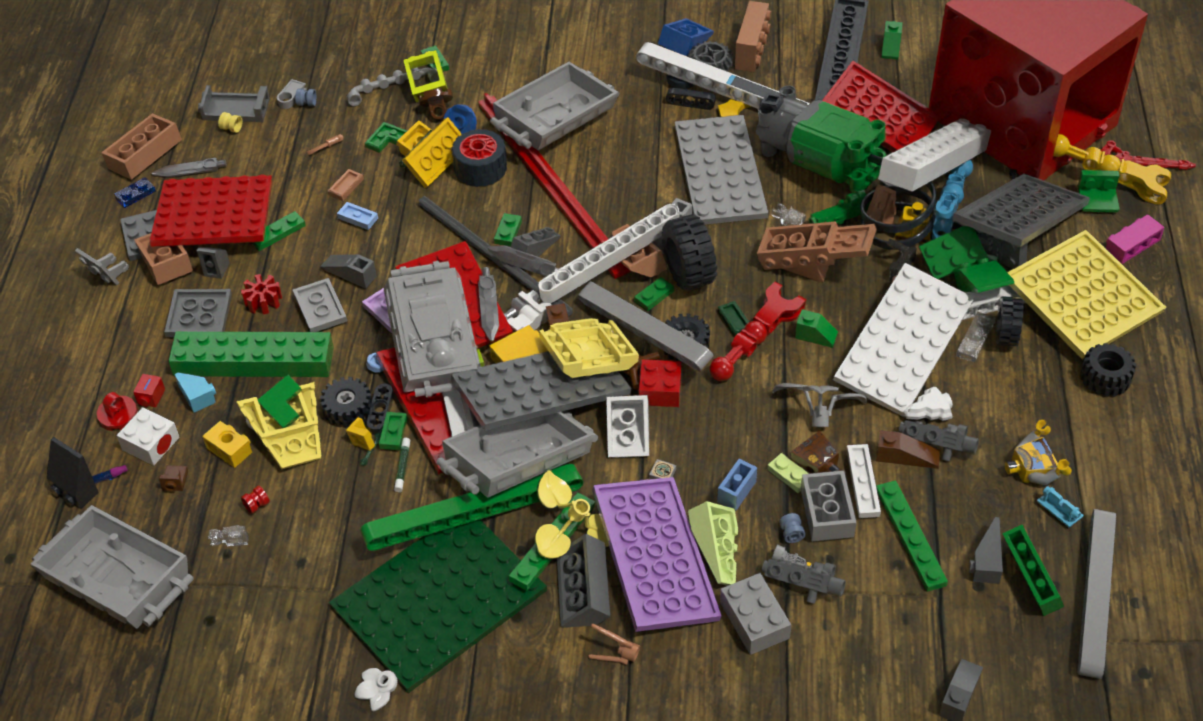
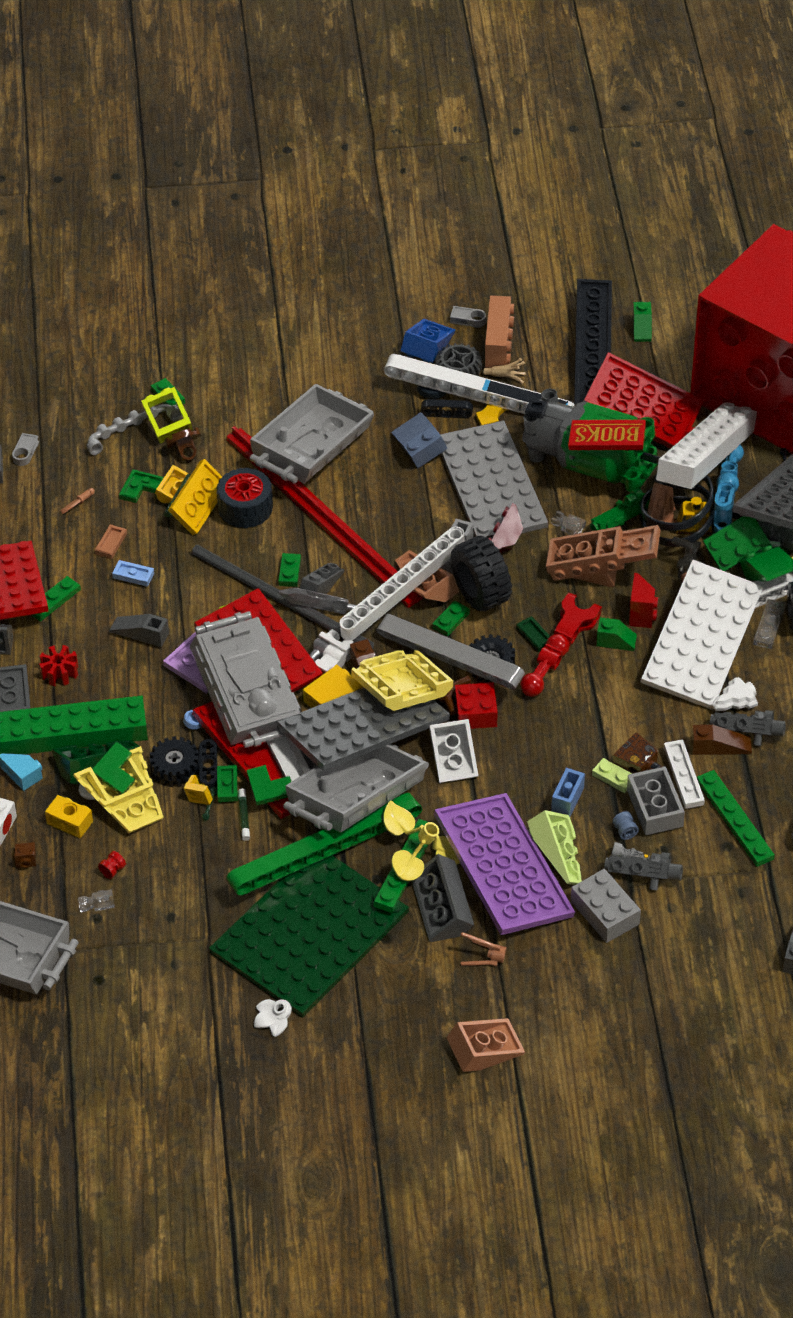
camera: 10 degrees left, 0 degrees up
light grey plate [293,278,347,332] -> none
sand blue wheel [296,89,317,106] -> none
blue tile [444,104,477,134] -> none
flat silver piece [478,267,499,341] -> none
tile [649,459,676,479] -> none
light grey plant [772,383,866,427] -> none
none -> dark green wedge [52,740,140,784]
none -> green tile [247,765,292,805]
none -> sand blue slope [391,412,448,468]
none -> light grey piece [450,306,486,328]
none -> tan piece [483,358,526,384]
none -> slope [489,503,523,553]
none -> red tile [568,420,646,450]
none -> red slope [629,573,658,628]

